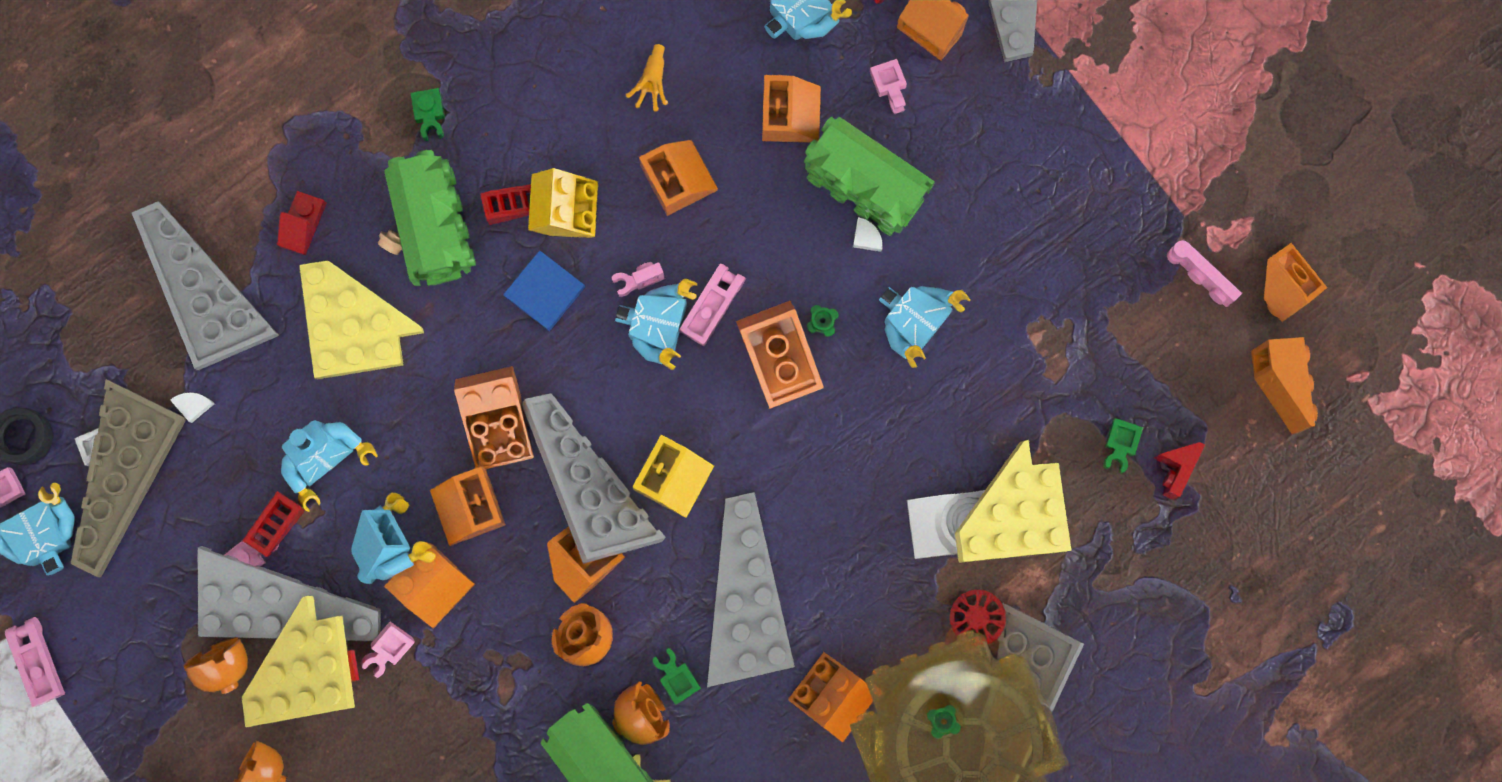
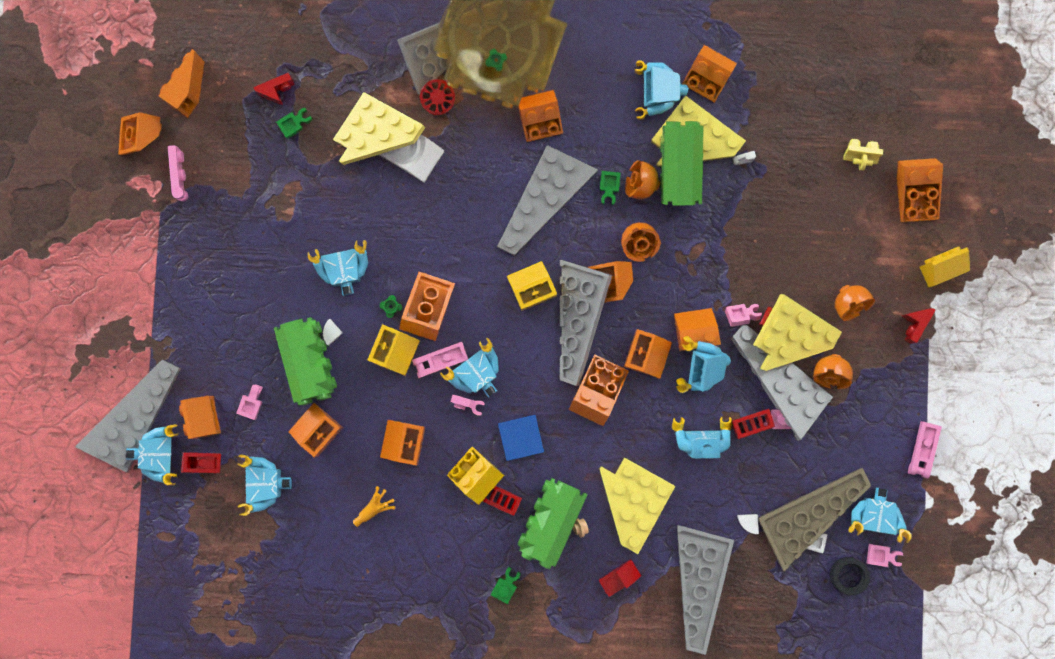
camera: 140 degrees left, 5 degrees up
none -> yellow slope [368,324,420,376]

